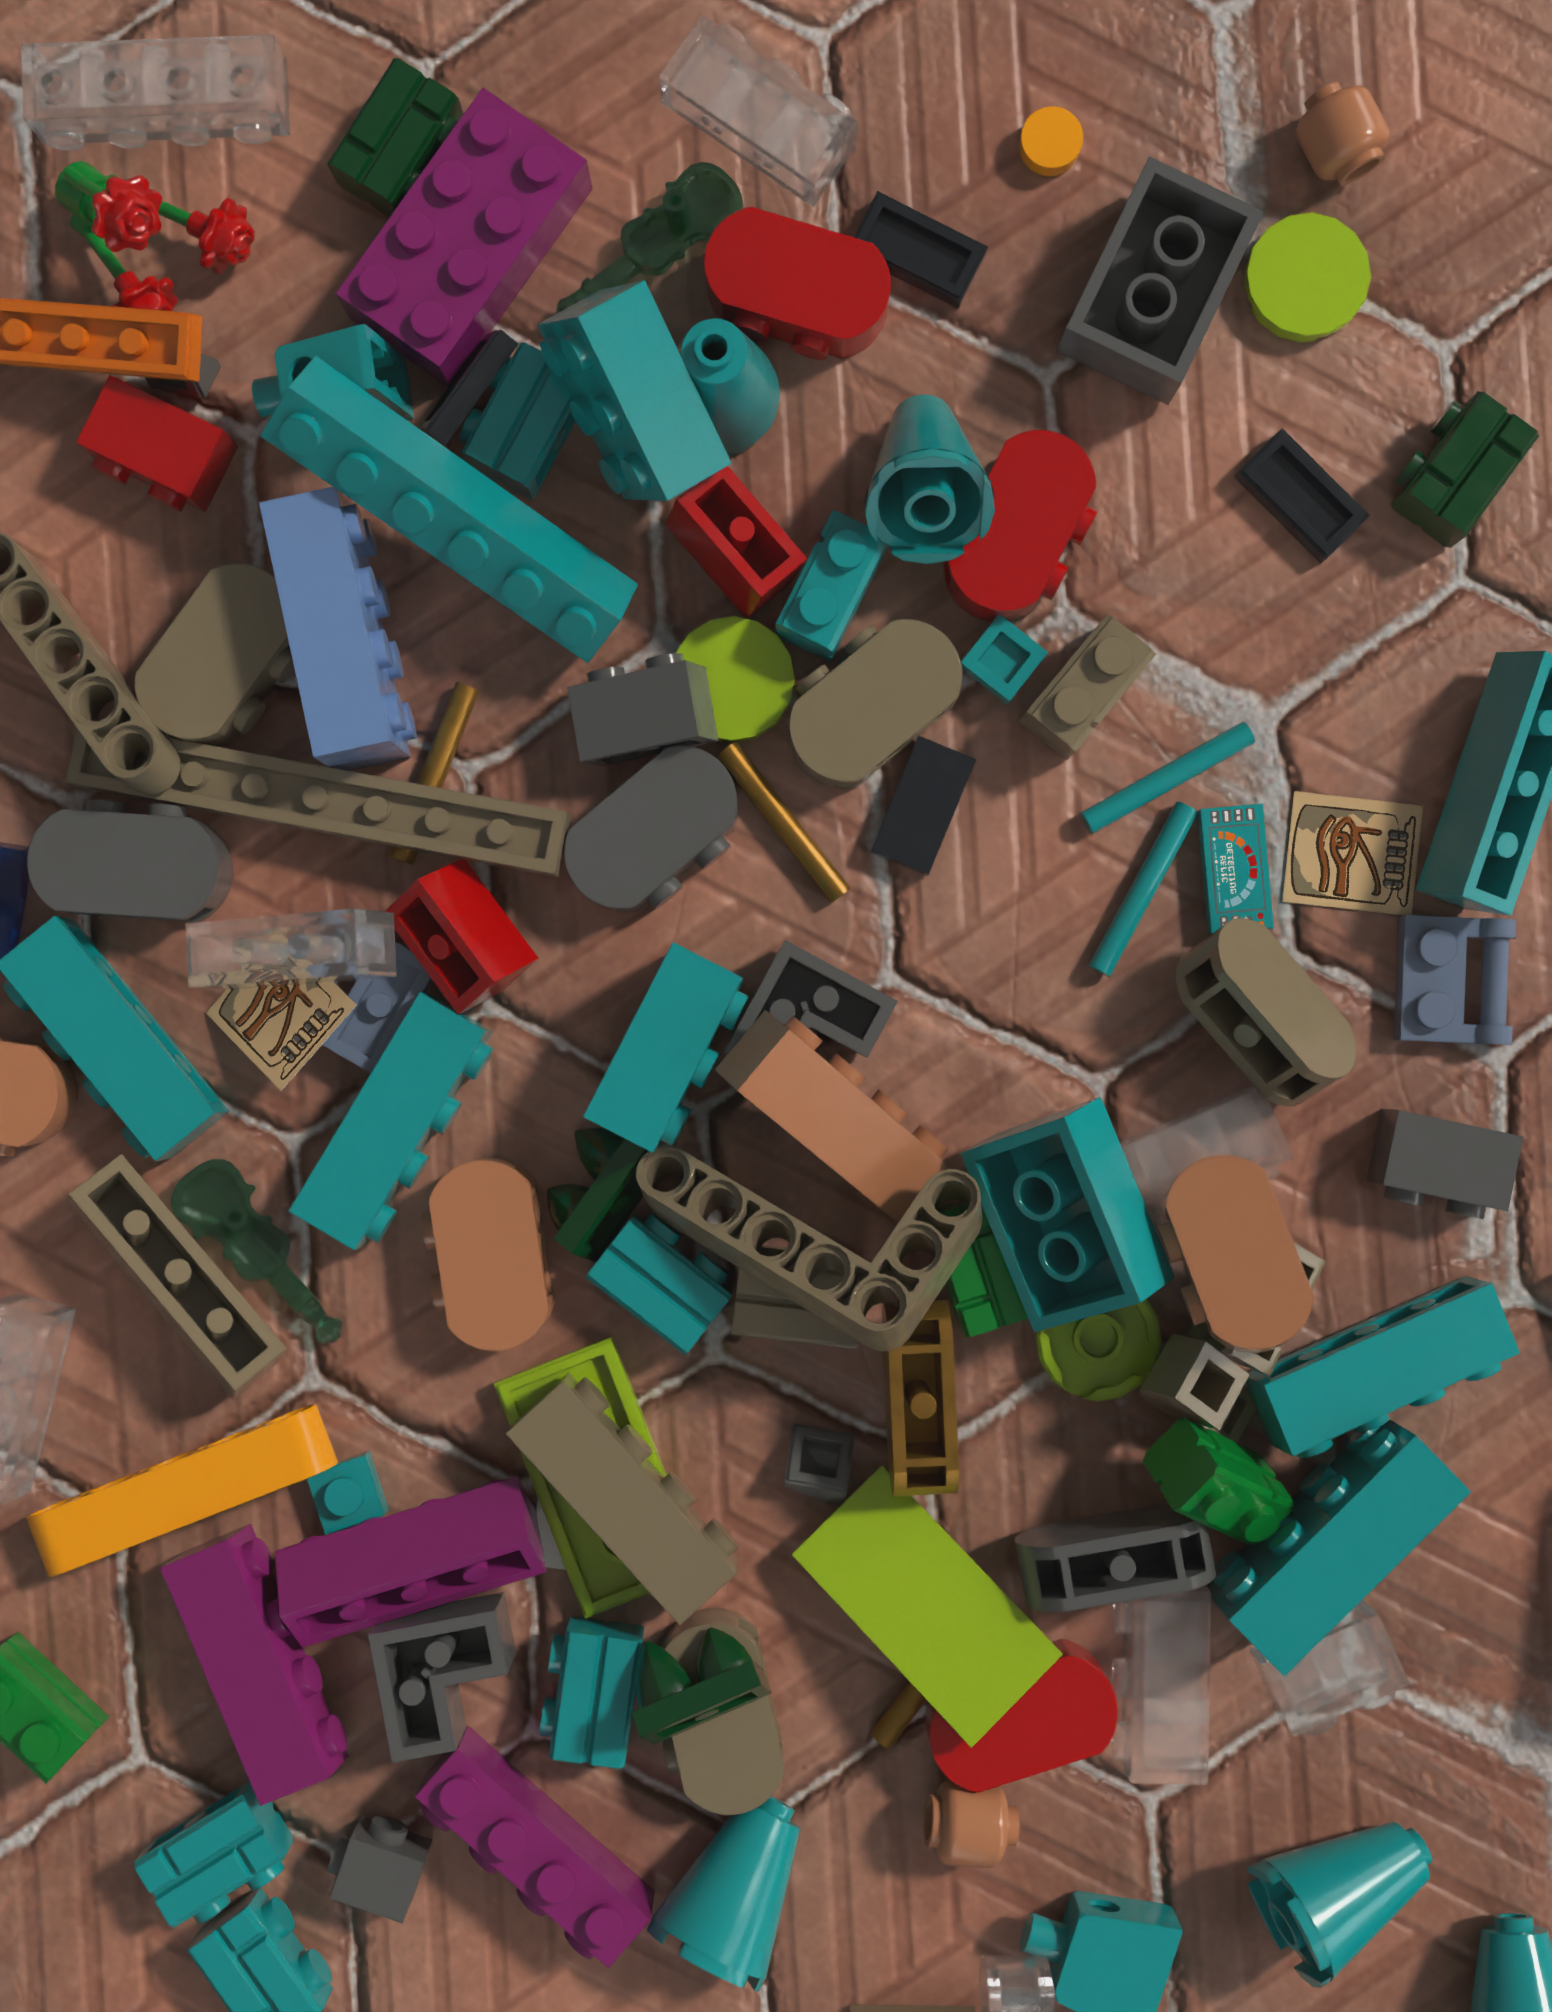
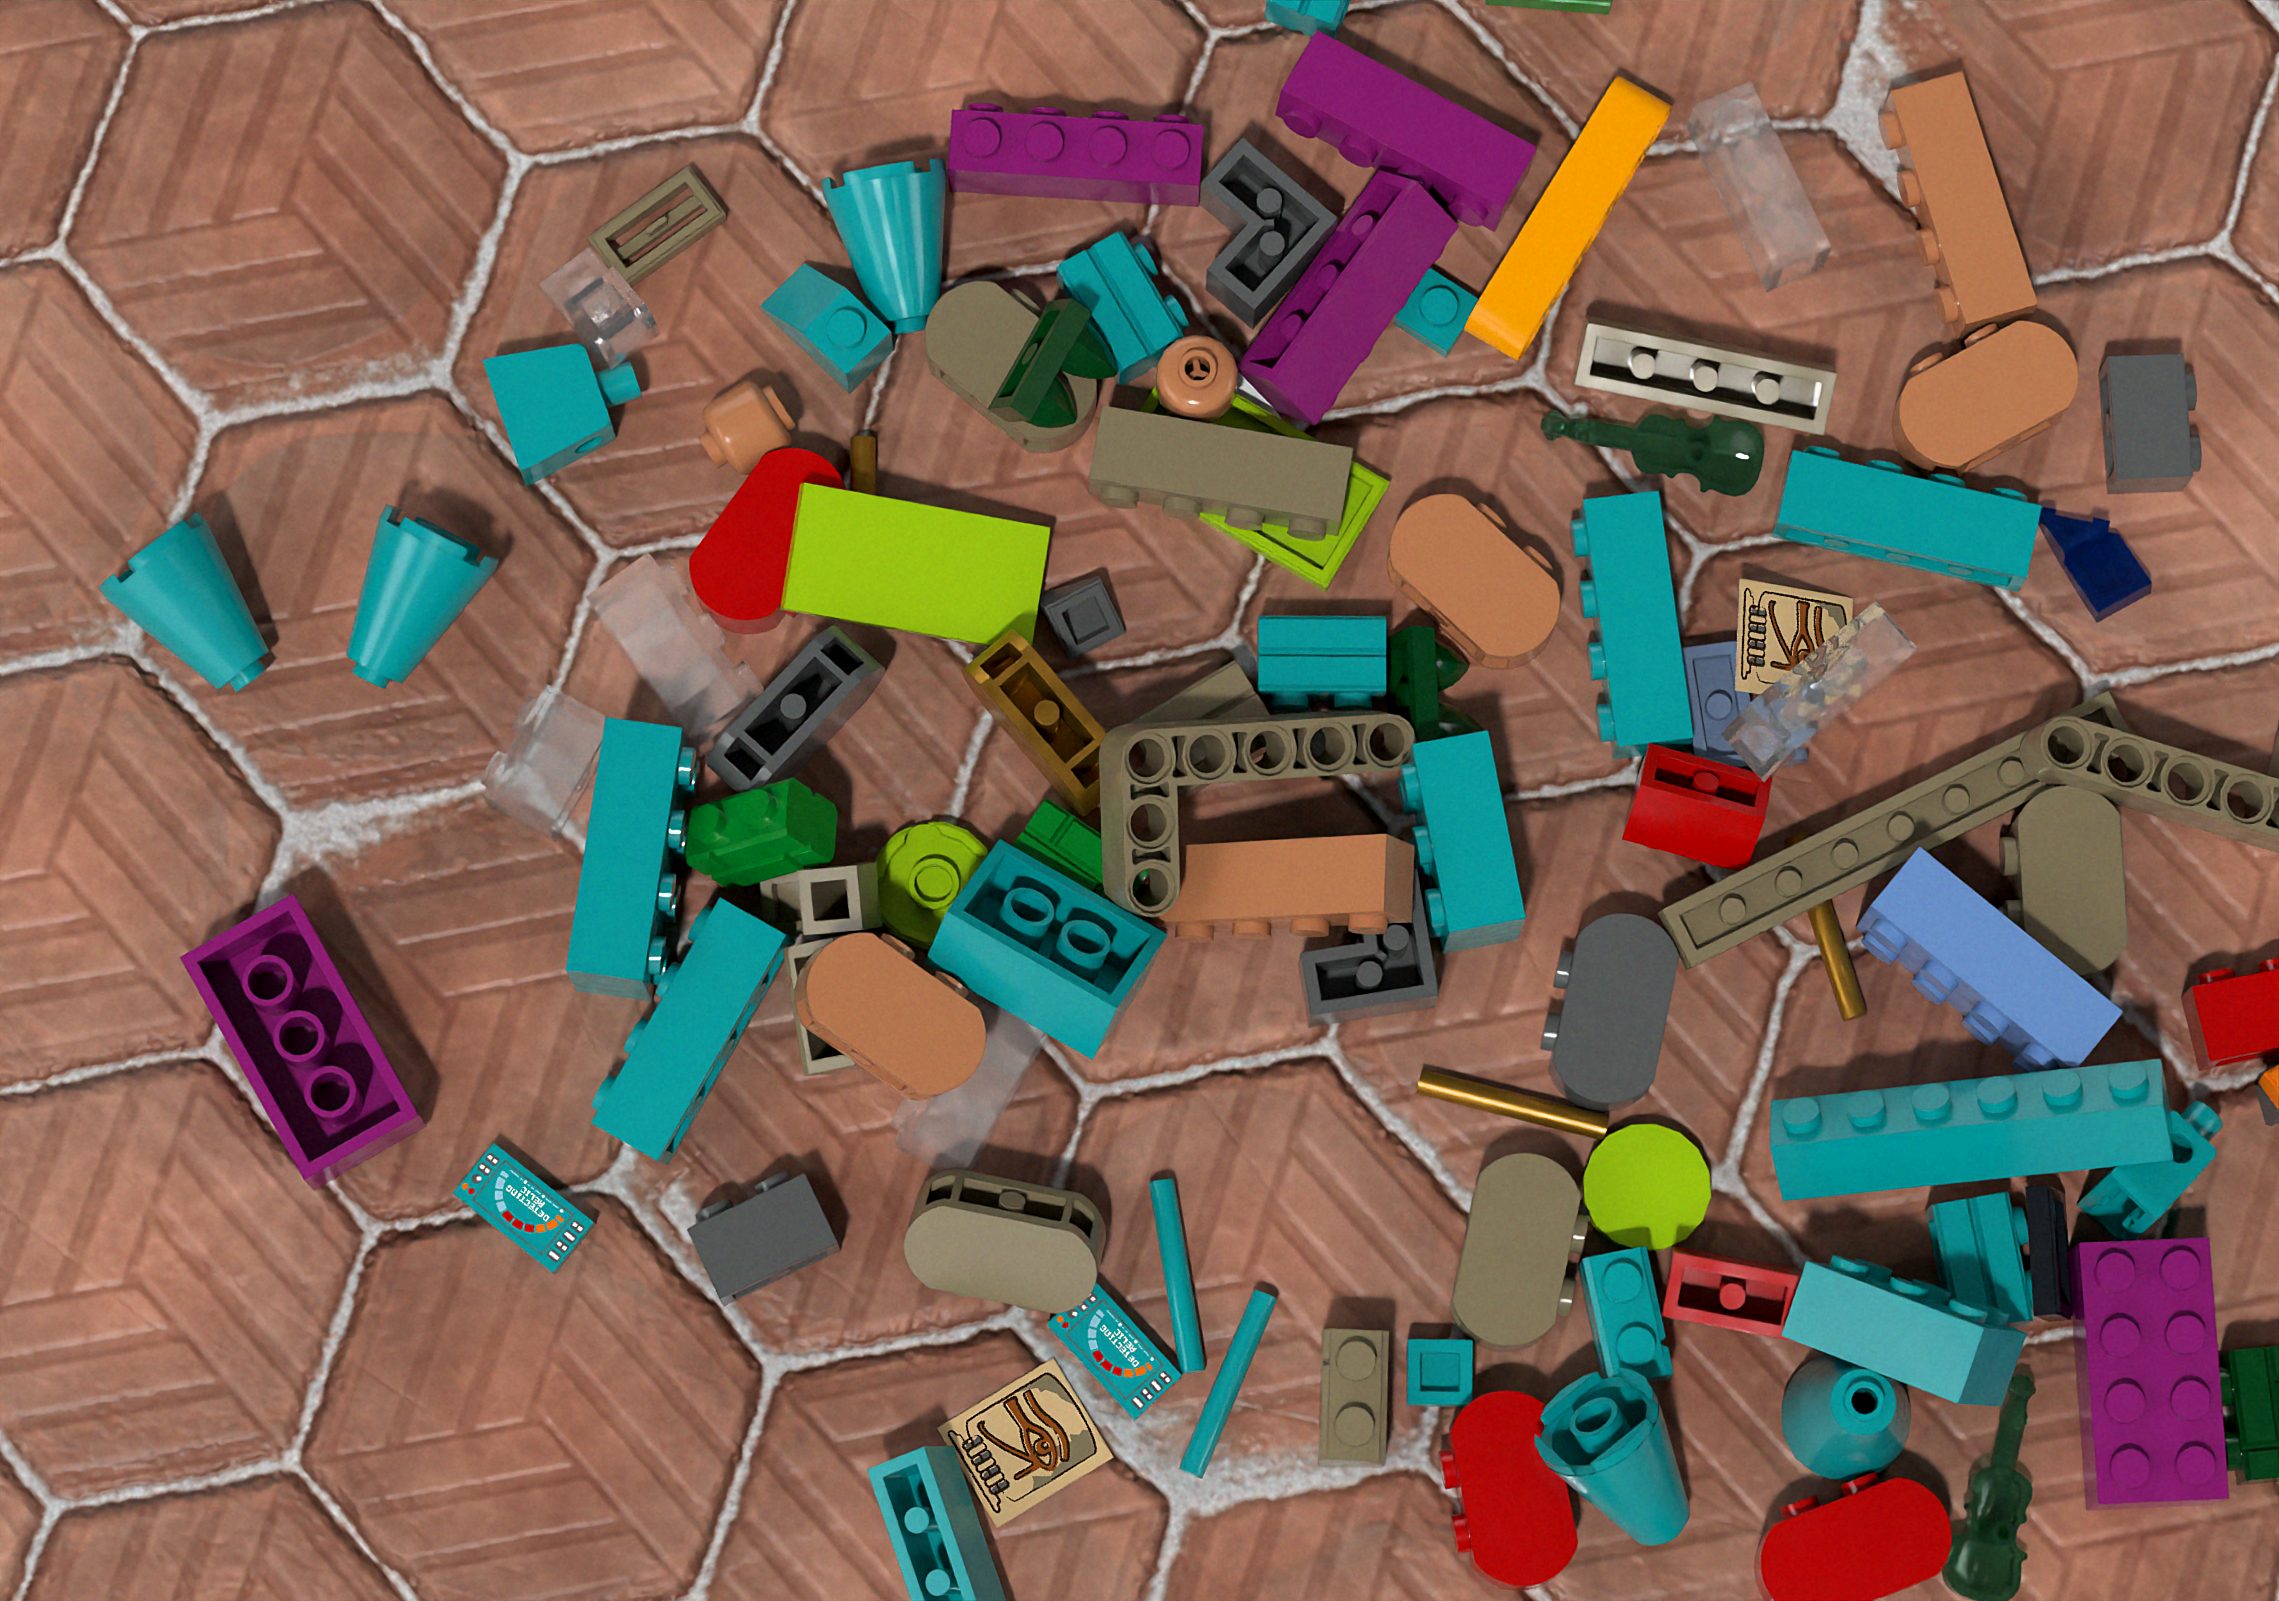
camera: 145 degrees right, 10 degrees down
dark grey brick [27,800,233,923] -> none
dark grey brick [327,1816,433,1924] -> none
dark grey brick [567,653,719,766] -> none
black tile [870,736,976,876] -> none
sand blue plate [1394,915,1517,1045] -> none
none -> teal slope [760,263,894,394]
none -> nougat head [1156,335,1238,423]

